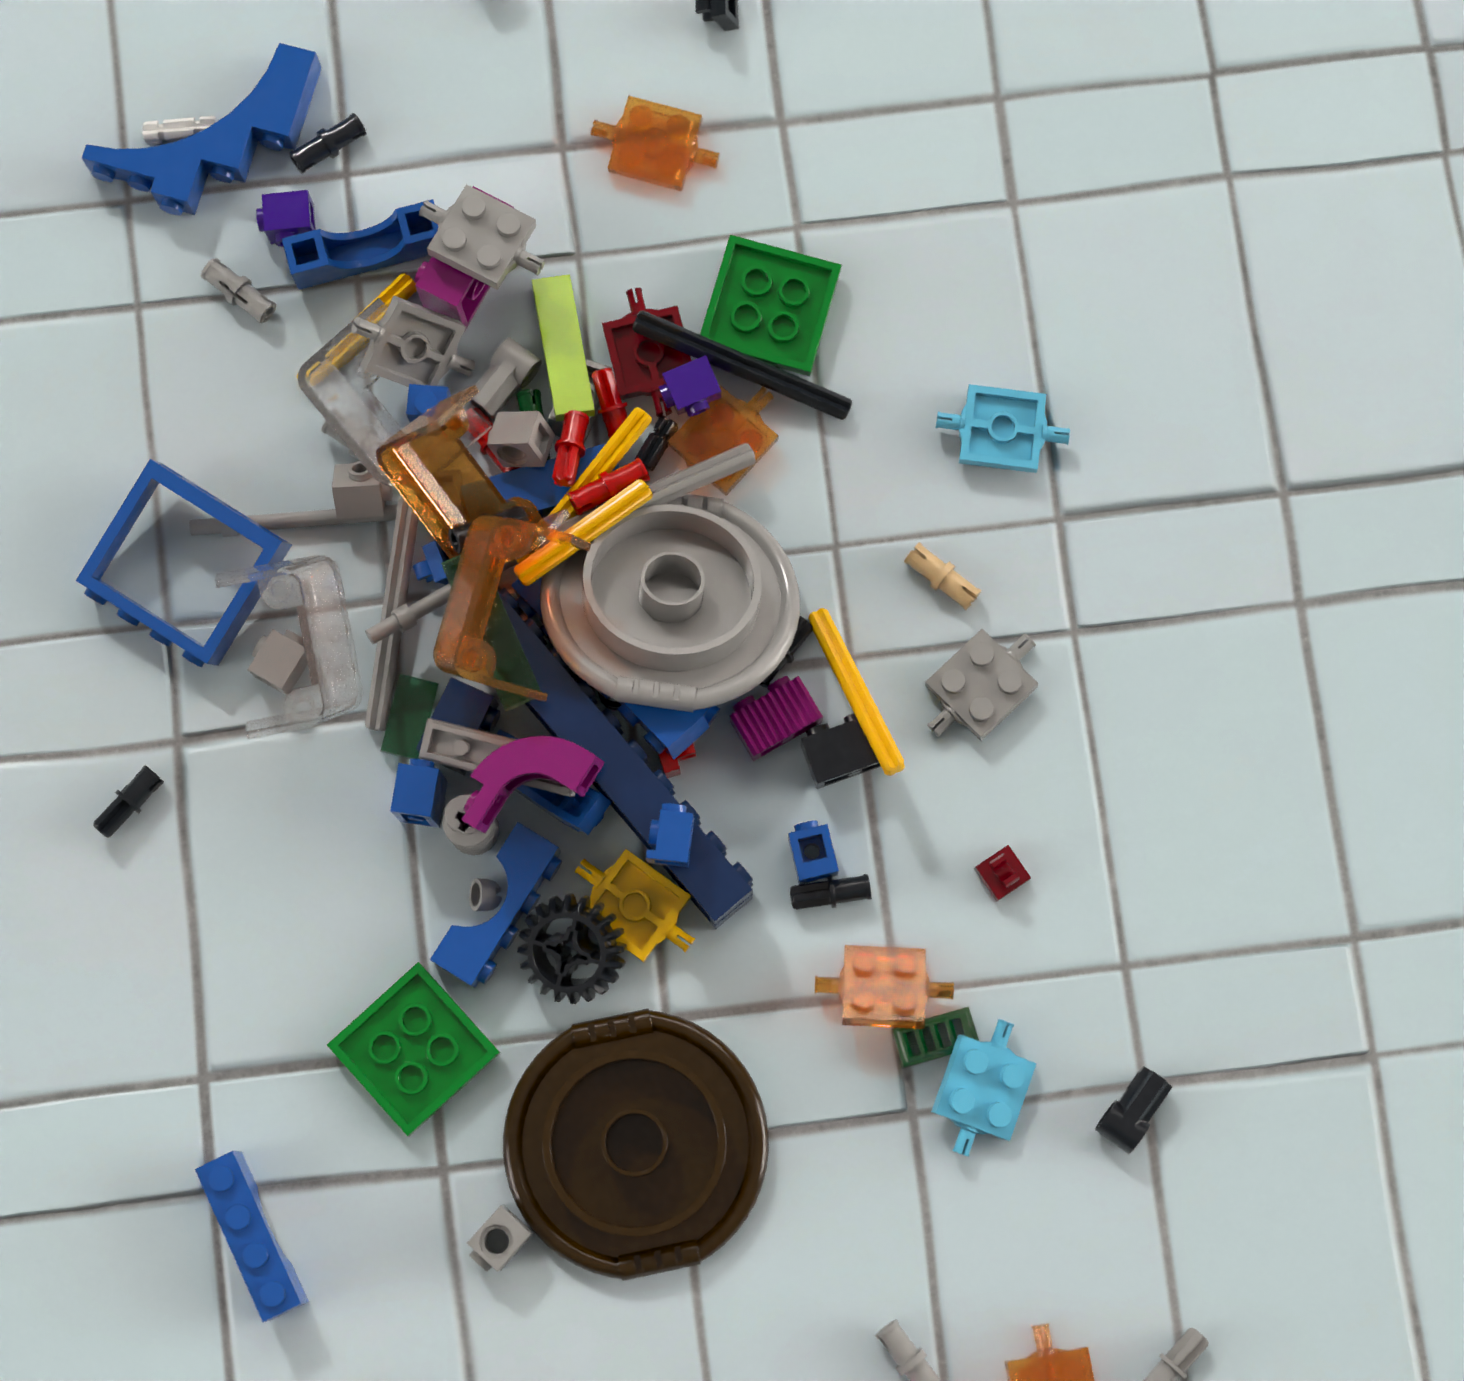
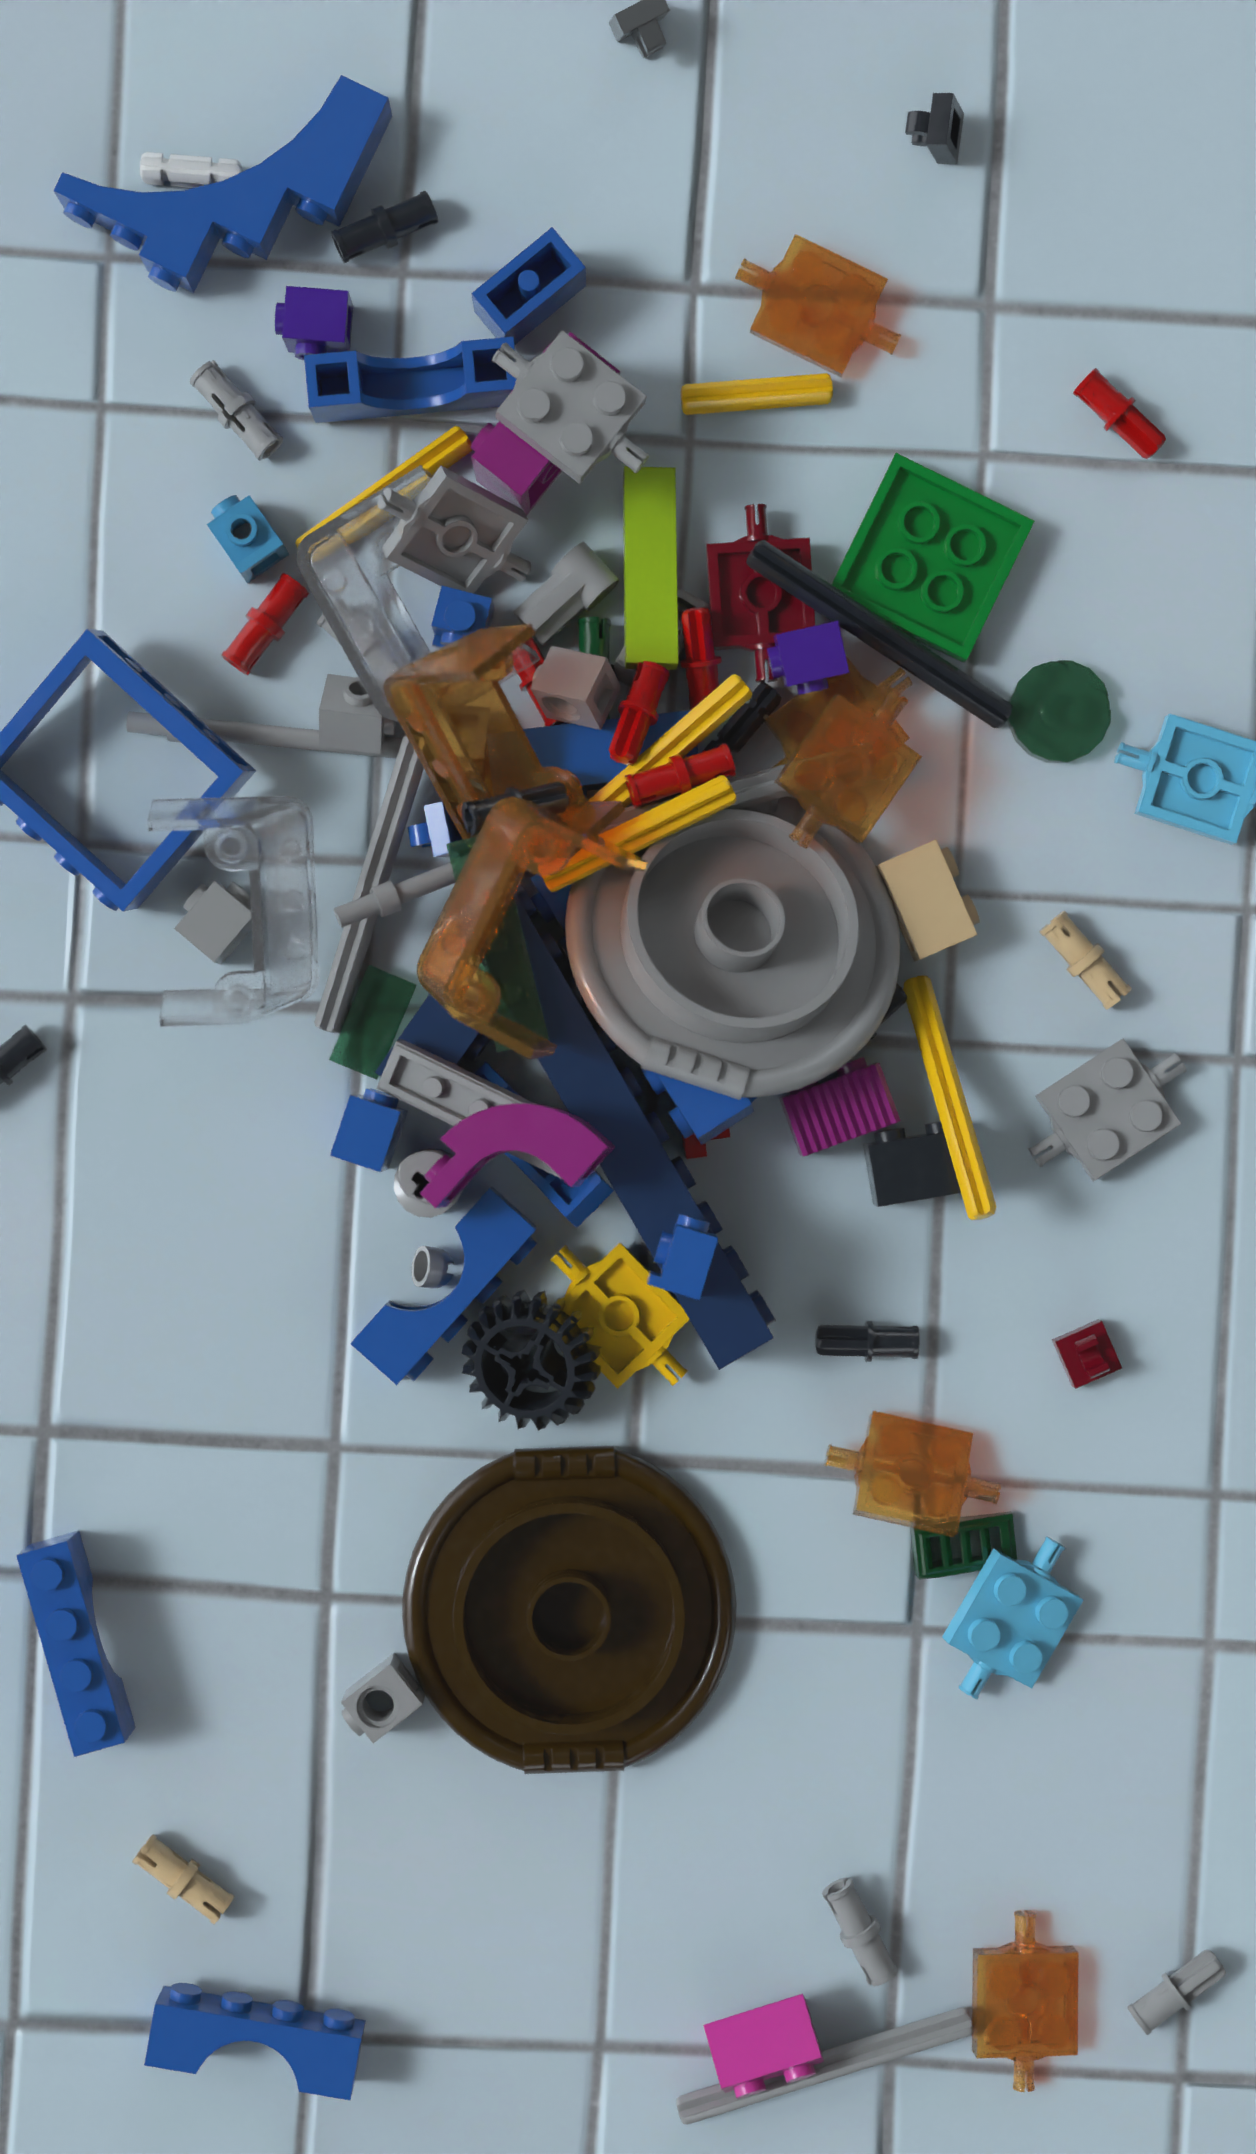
camera: 10 degrees right, 10 degrees up
green plate [327,962,501,1137] -> none
blue brick [788,820,839,885] -> none
black piece [1095,1066,1173,1154] -> none
none -> dark azure brick [206,495,290,584]
none -> red pin [221,573,309,676]
none -> blue brick [471,227,586,345]
none -> yellow axle [680,373,833,415]
none -> clear orange plate [774,689,922,849]
none -> tan brick [877,840,980,962]
none -> clear green tile [1007,660,1111,763]
none -> red axle [1073,368,1166,459]

